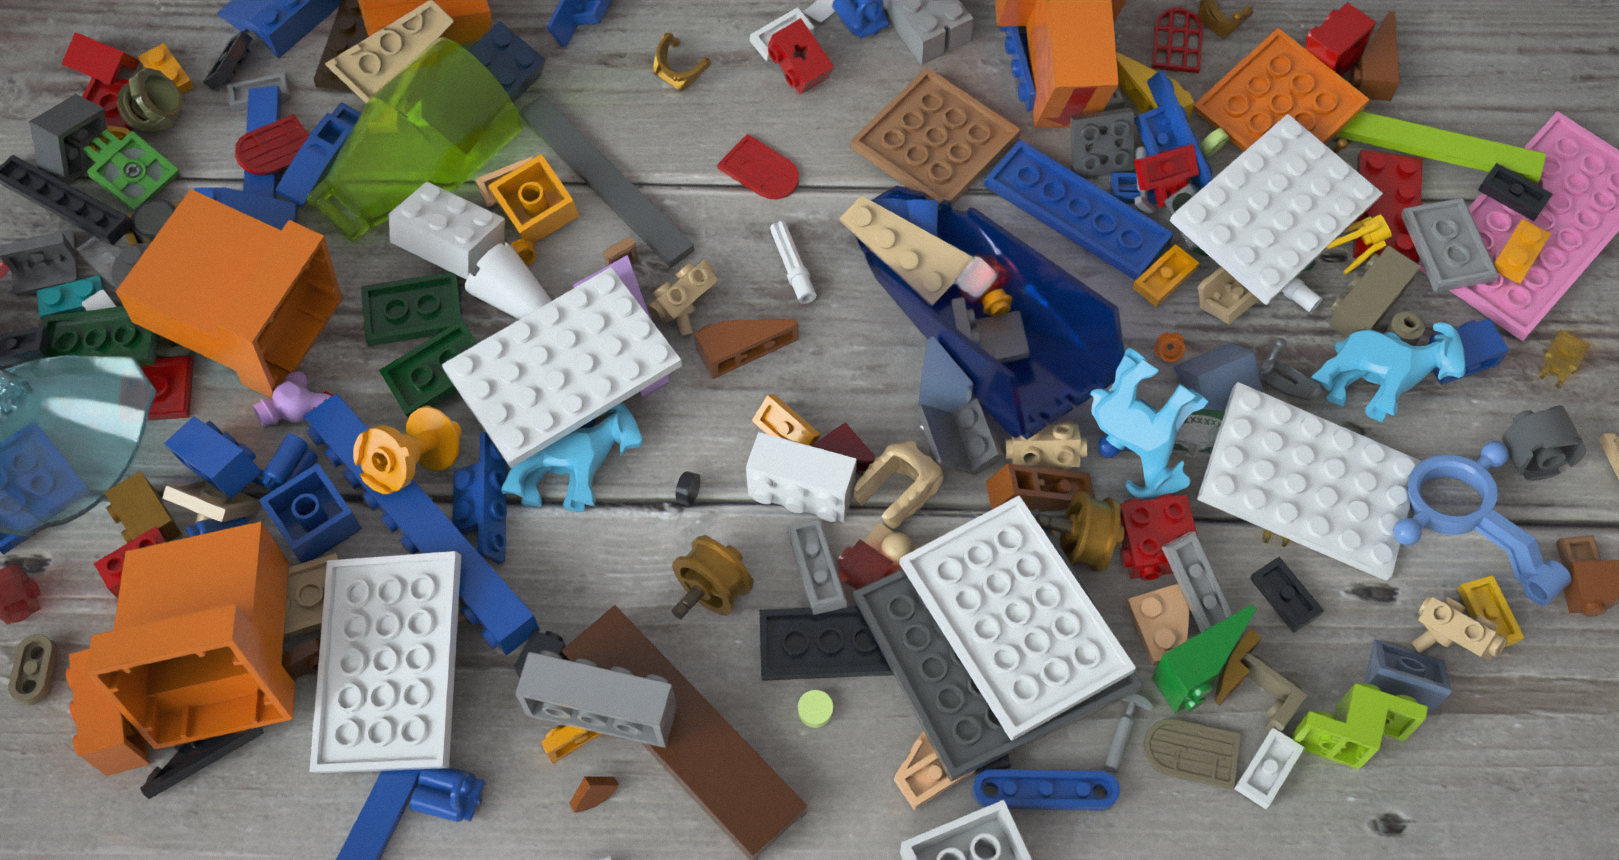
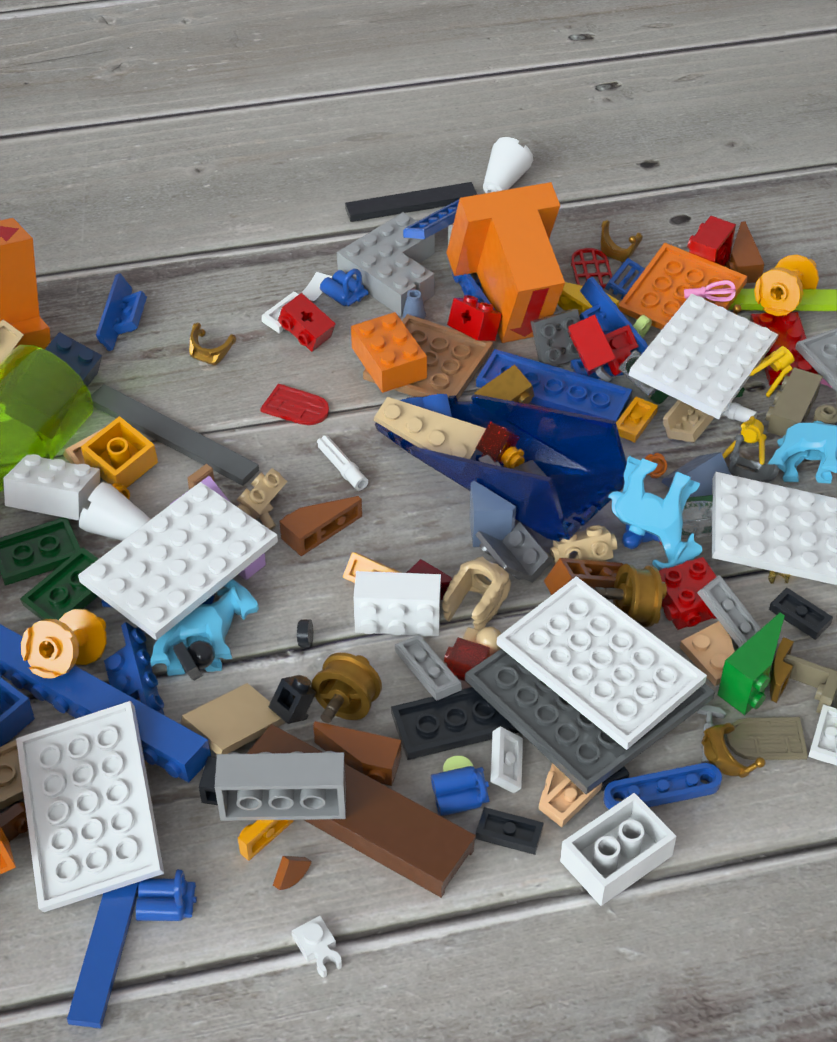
camera: 15 degrees left, 15 degrees down
none -> black tile [173,640,215,681]
none -> tan tile [181,683,285,754]
none -> black brick [268,675,317,724]
none -> dark orange slope [313,721,402,786]
none -> orange brick [351,312,427,393]
none -> sand blue cone [403,289,426,319]
none -> blue piece [431,766,490,817]
none -> red brick [447,295,502,341]
none -> pearl gold brick [474,364,534,425]
none -> black plate [476,807,544,855]
none -> white plate [490,726,523,793]
none -> red panel [568,314,616,375]
none -> blue tile [605,258,645,299]
none -> bright pink piece [684,280,736,302]
none -> pearl gold helmet [701,723,765,778]
none -> yellow plant [722,416,767,465]
none -> light orange piece [754,254,819,316]

